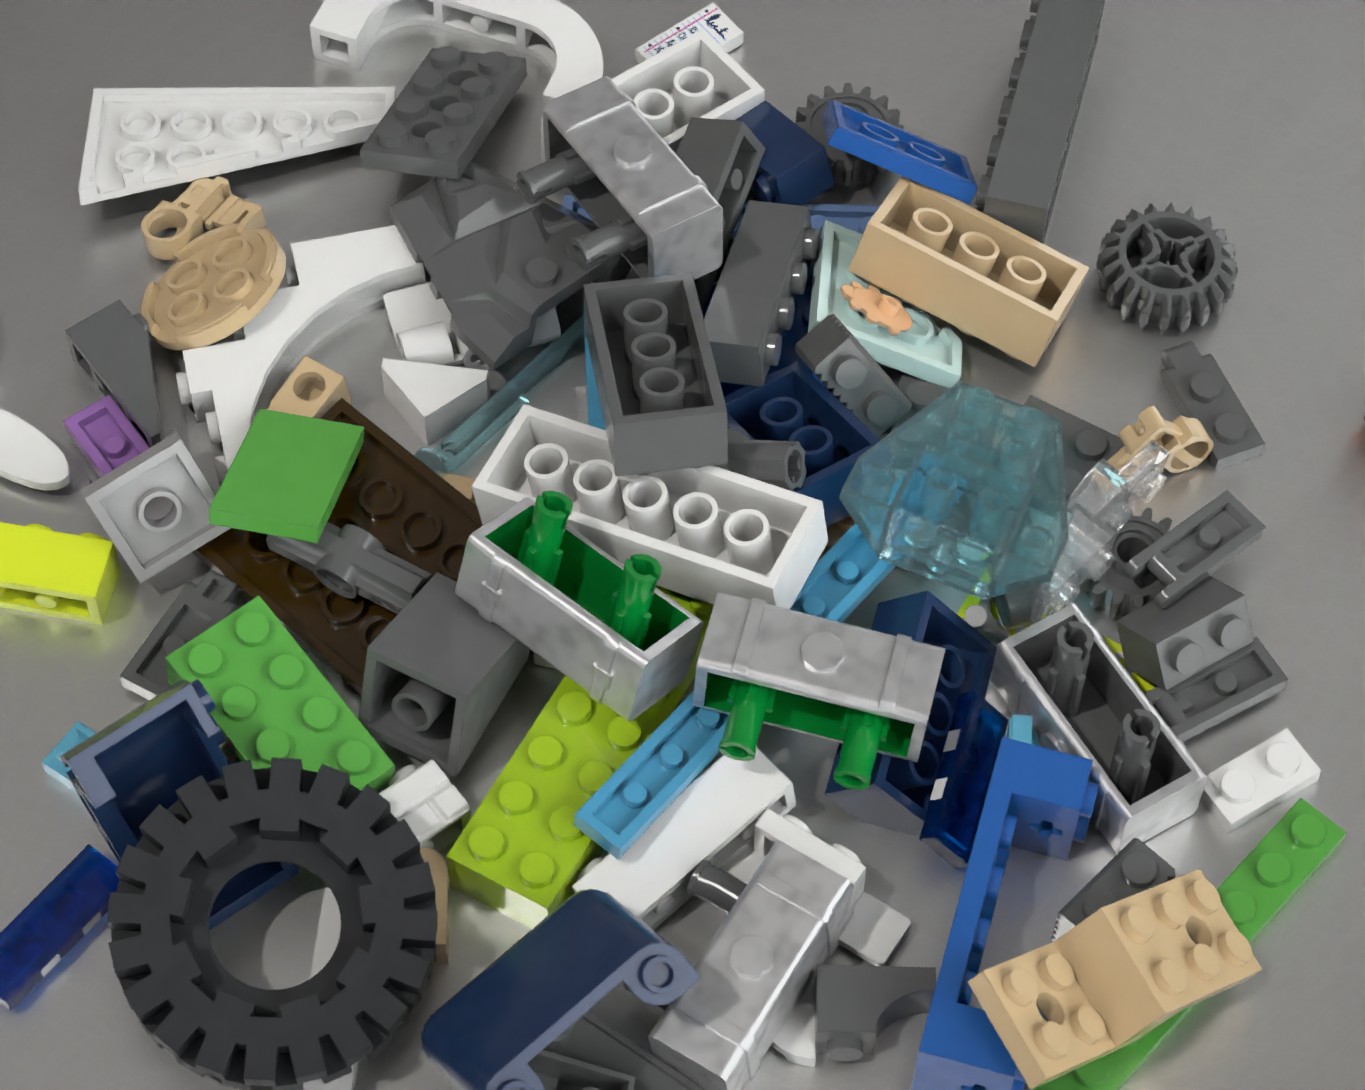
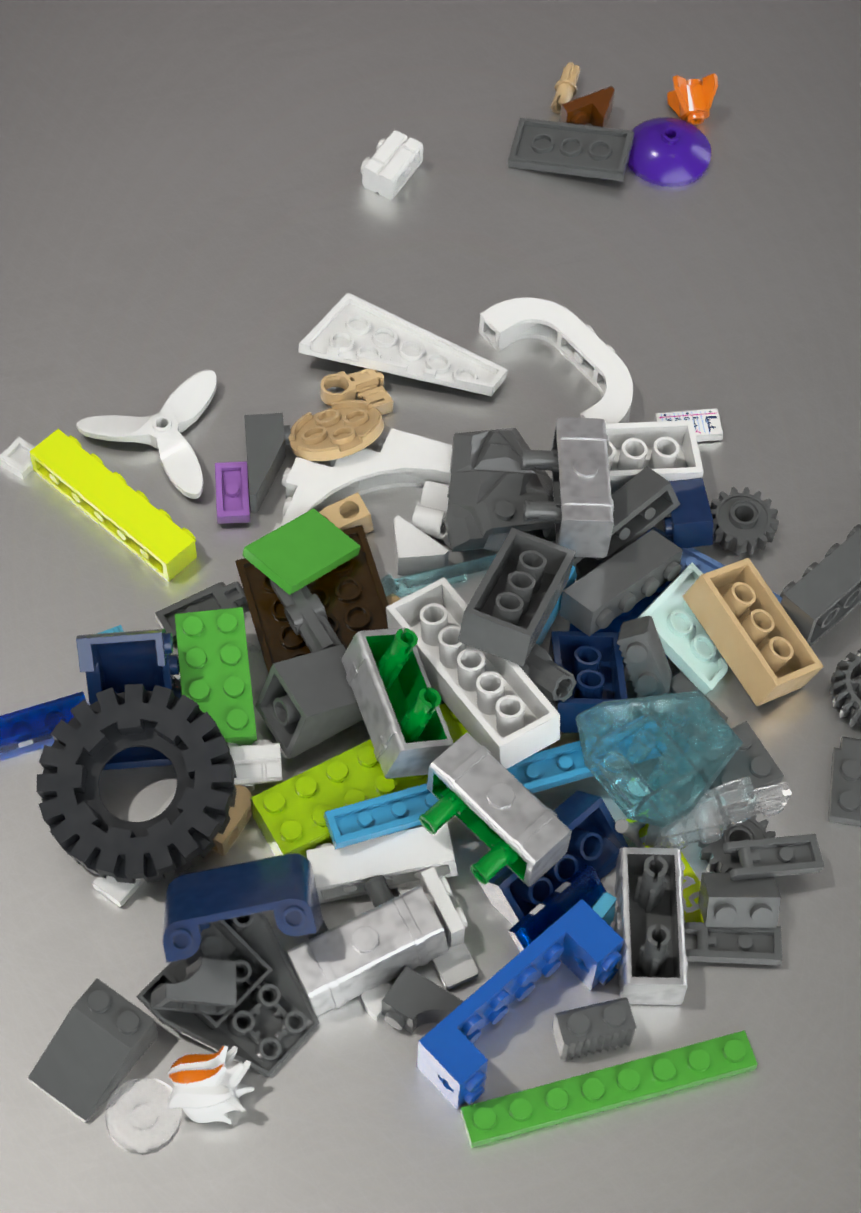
camera: 30 degrees right, 0 degrees up
light grey hose [80,427,231,584] -> none
dark grey plate [360,46,527,180] -> none
blue tile [822,100,978,204] -> none
light nougat piece [840,281,913,336] -> none
tan bracket [968,868,1262,1090] -> none
tan piece [1094,406,1213,501] -> none
white plate [1200,728,1322,834] -> none

